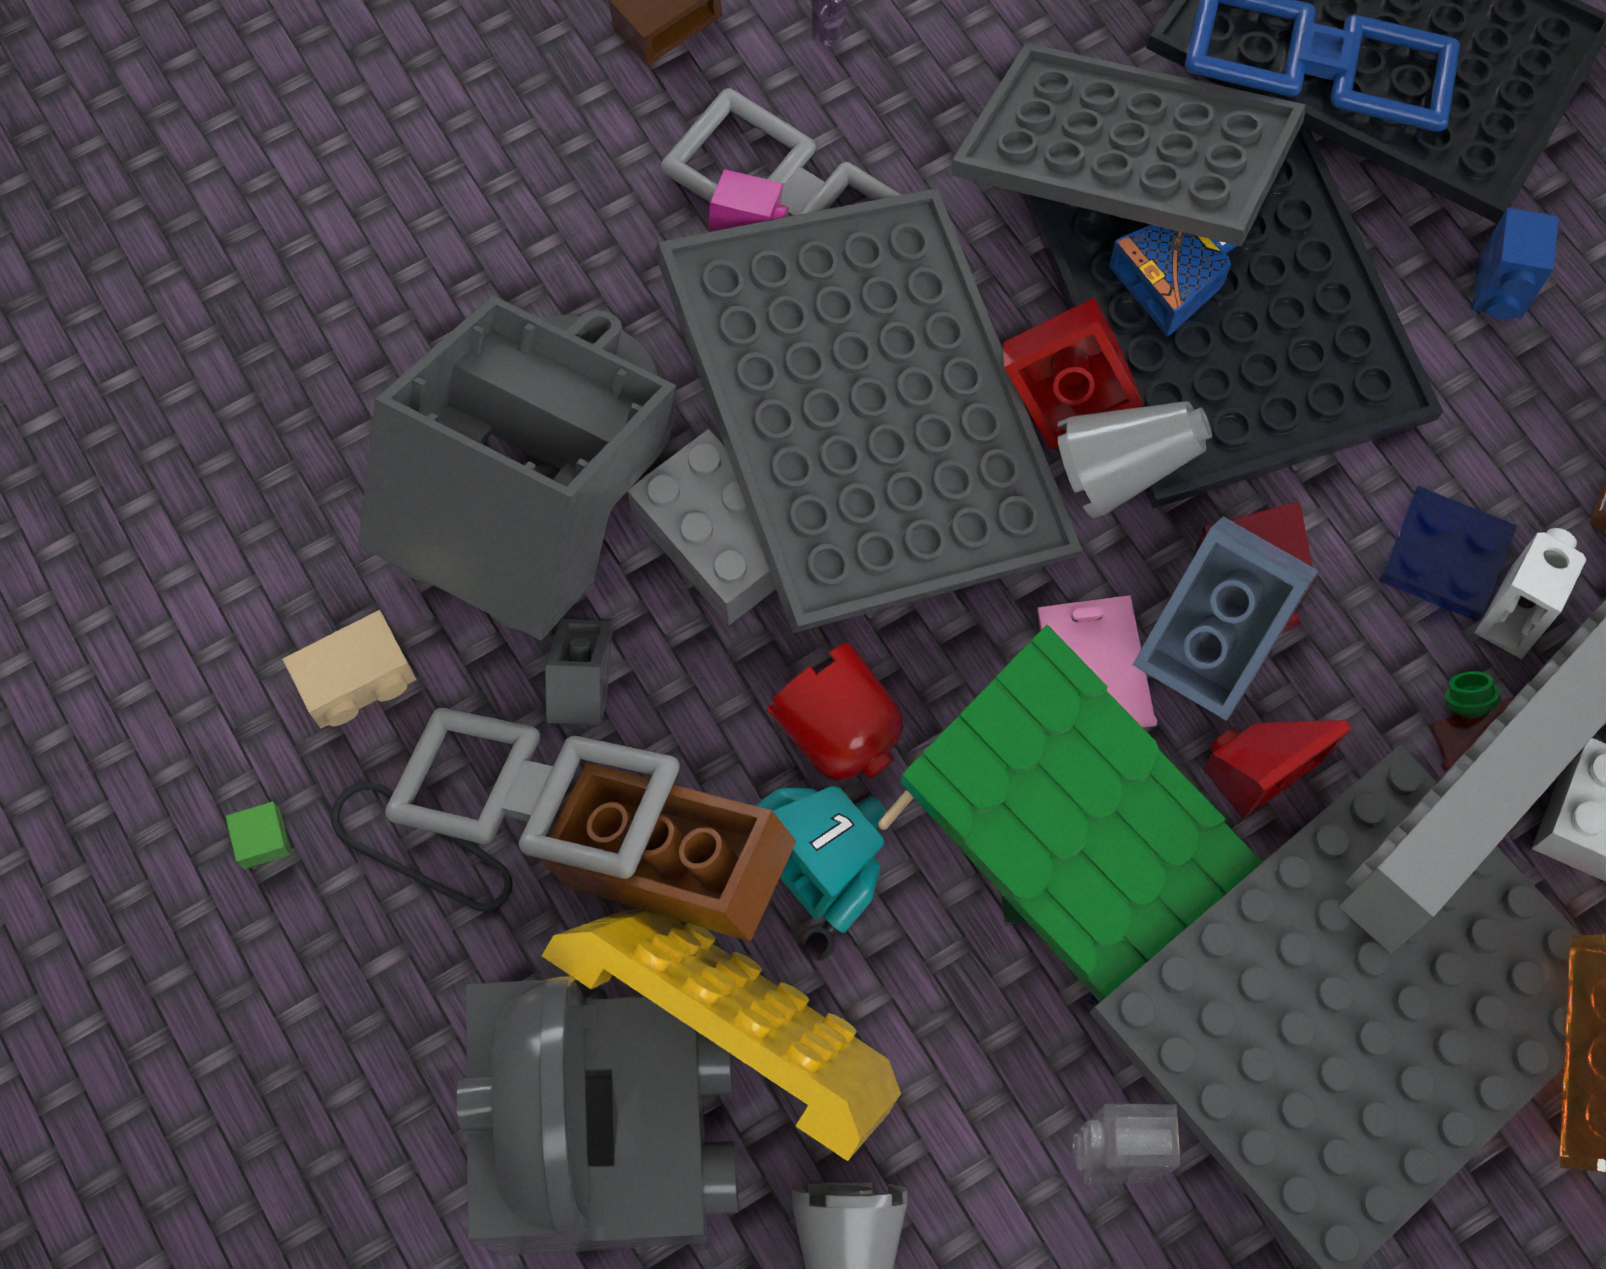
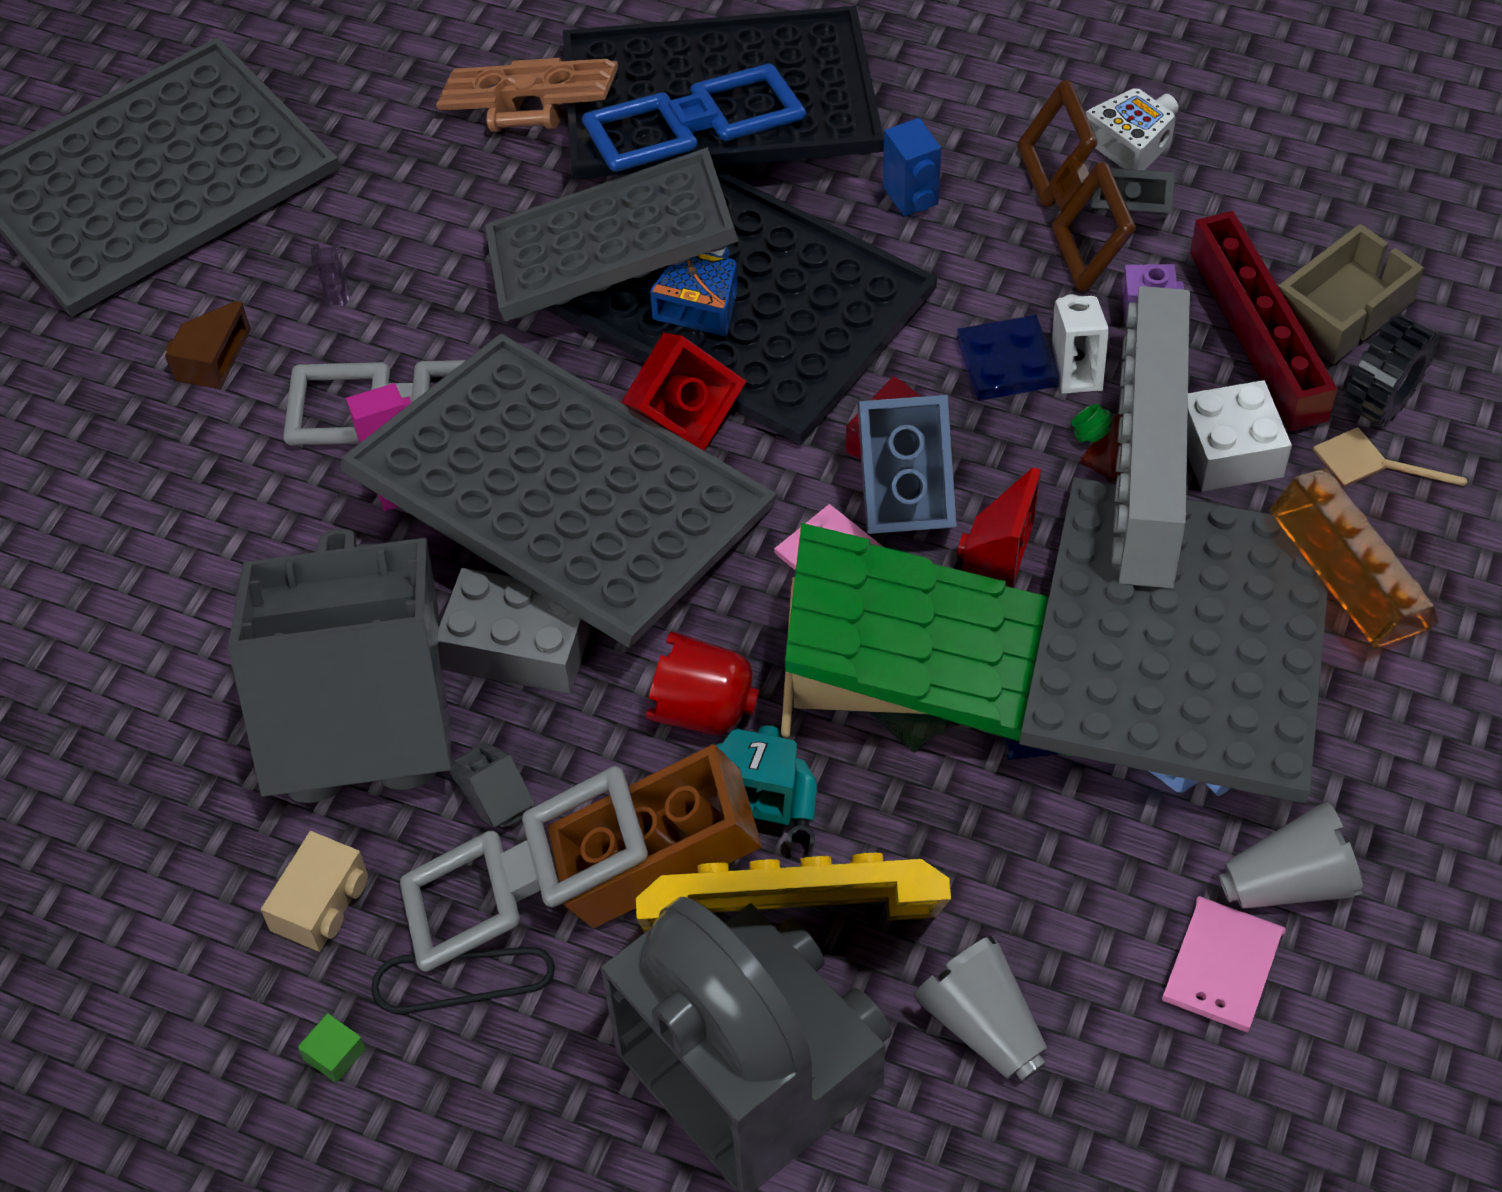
camera: 35 degrees left, 15 degrees down
light grey cone [1058,401,1212,518] -> none
clear brick [1073,1104,1180,1184] -> none

